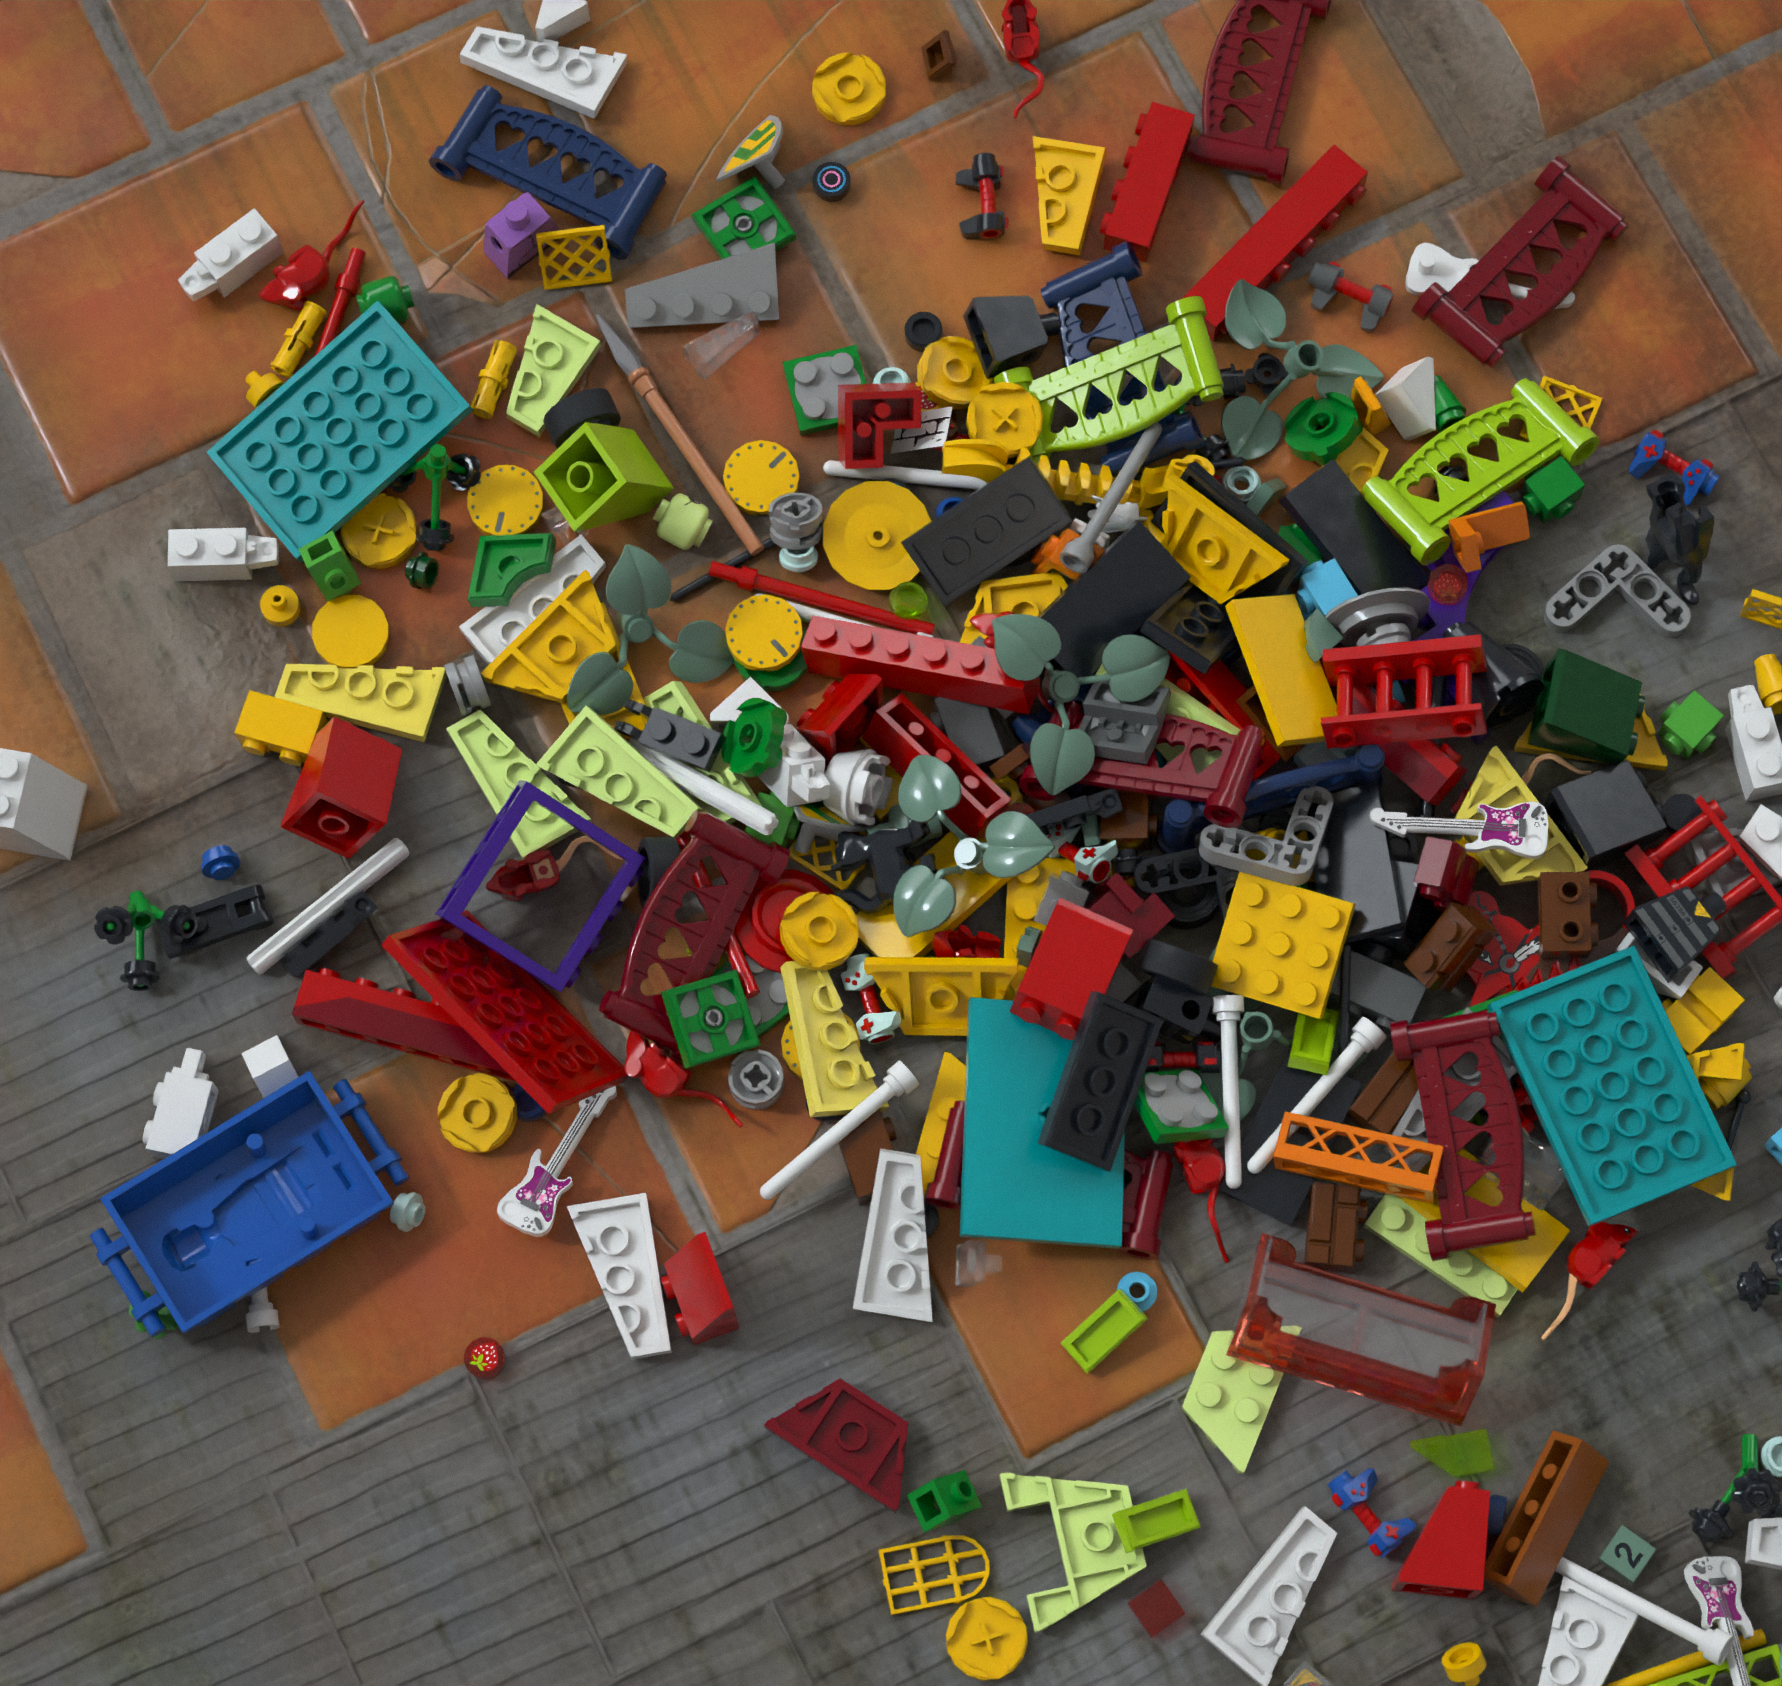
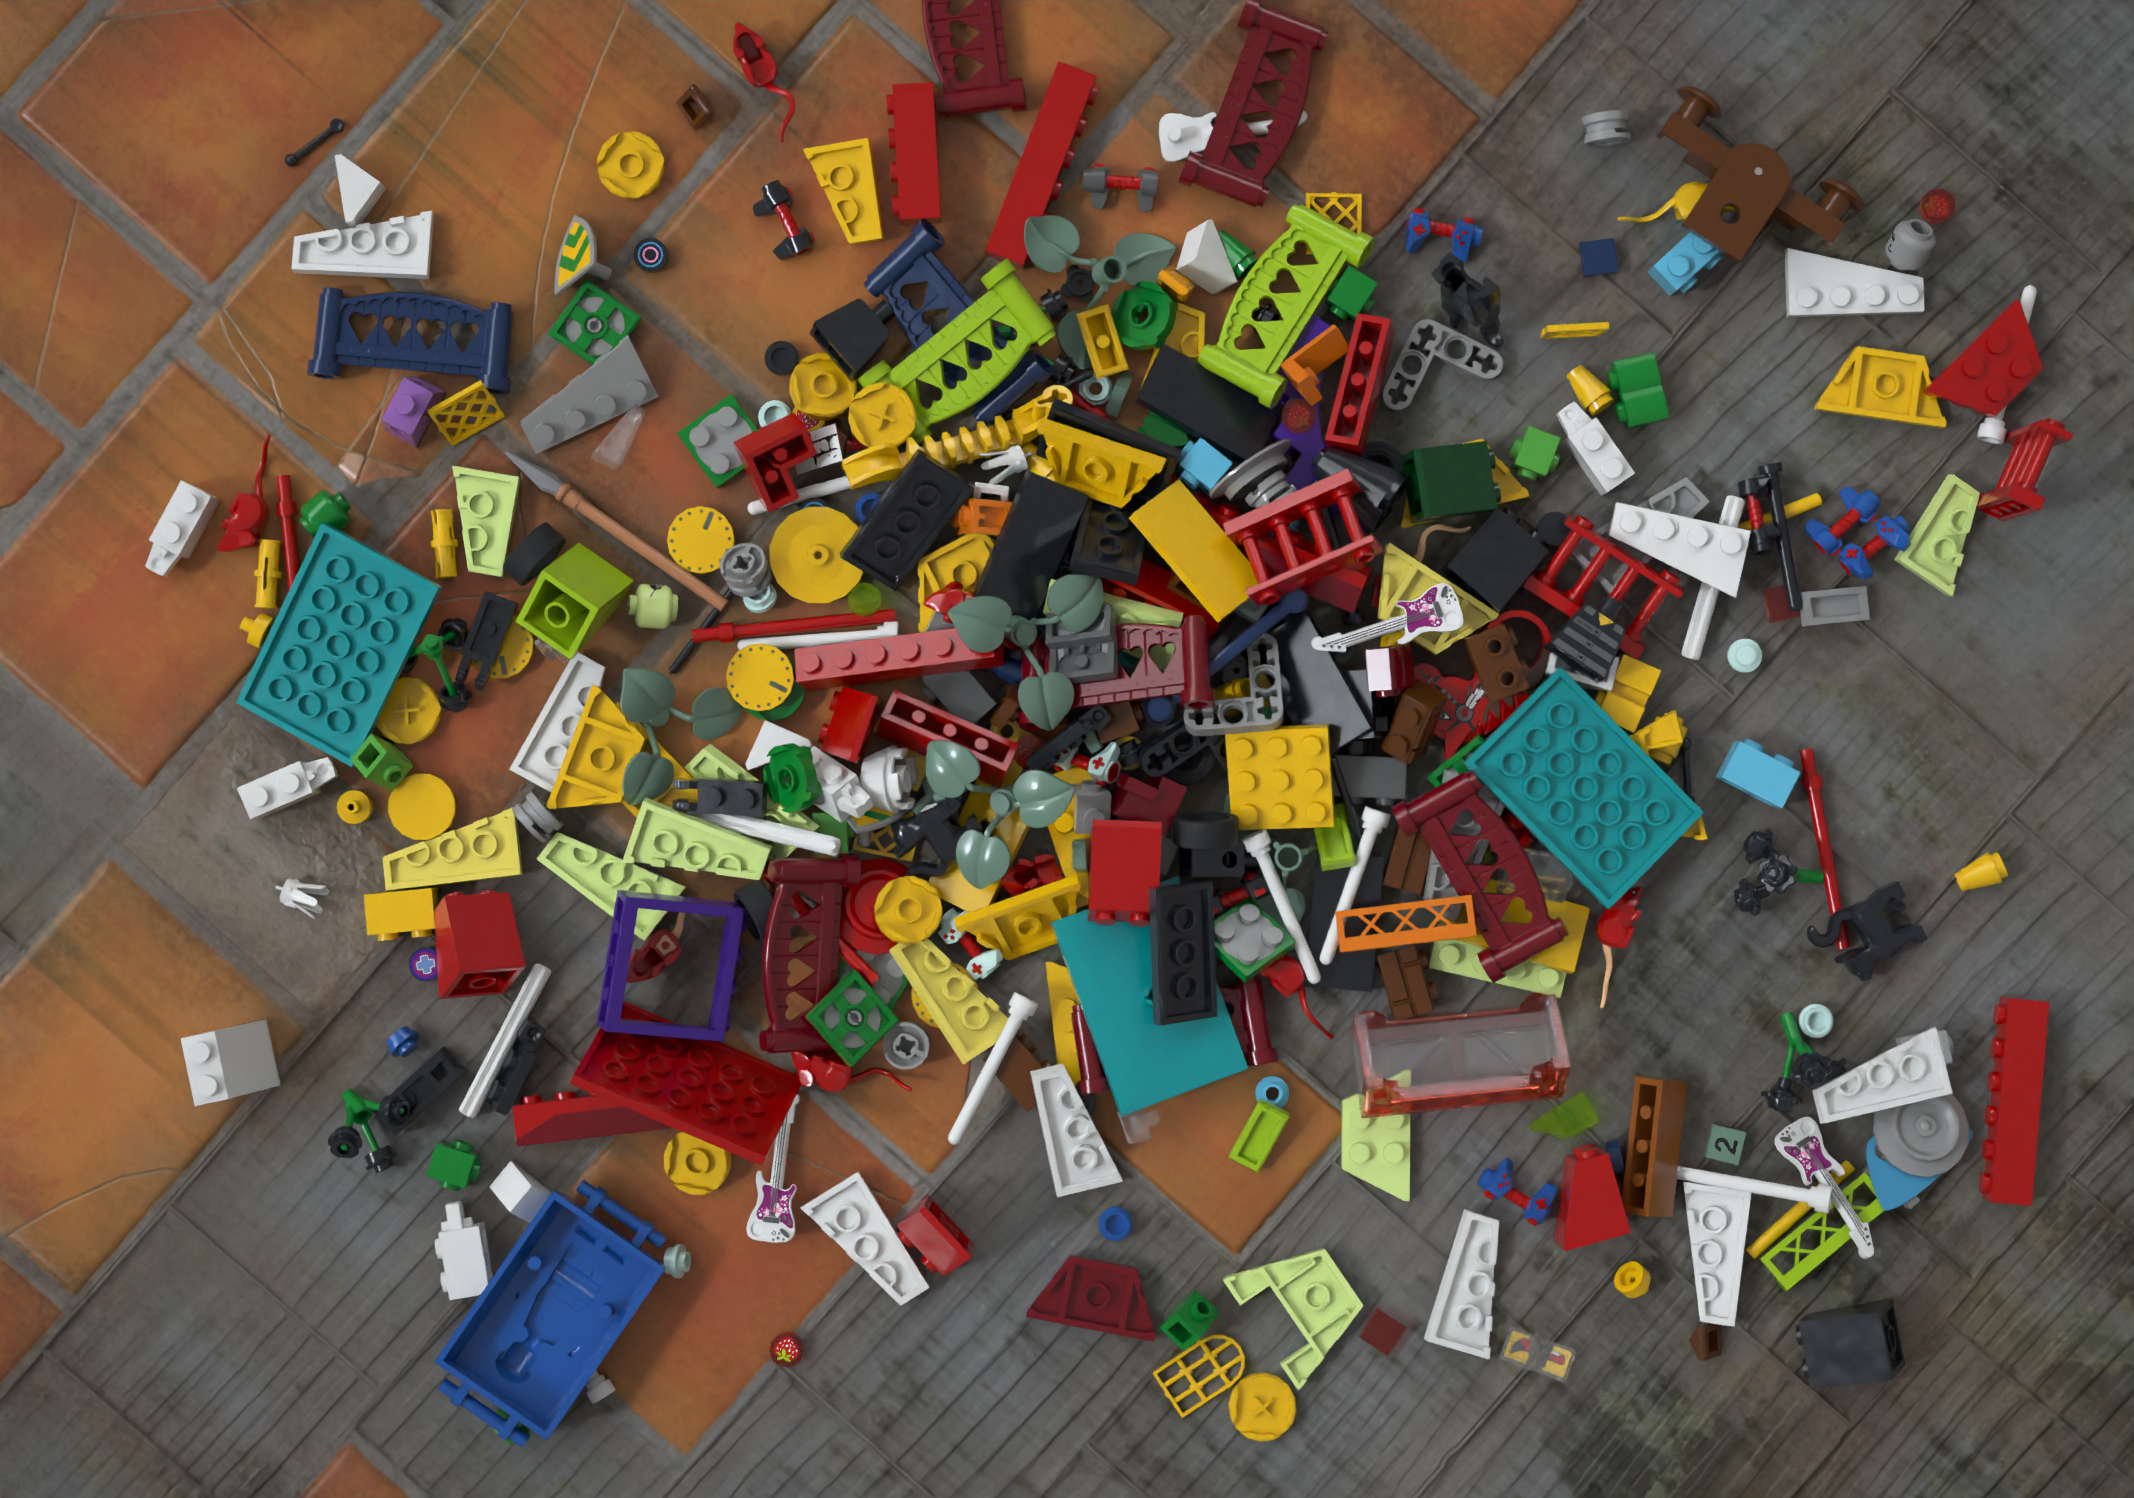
camera: 30 degrees left, 15 degrees up
dark green plate [405,552,439,589] -> none
green tile [467,533,557,607] -> none
light grey piece [1059,422,1162,573] -> none
lime tile [1112,1489,1201,1553] -> none
sand green tile [1304,609,1343,663] -> none
none -> white piece [275,877,330,919]
none -> tile [409,947,438,981]
none -> green brick [426,1139,483,1191]
none -> black hinge [455,591,519,691]
none -> yellow slope [1076,304,1129,379]
none -> blue plate [1099,1206,1133,1241]
none -> red brick [1325,313,1395,457]

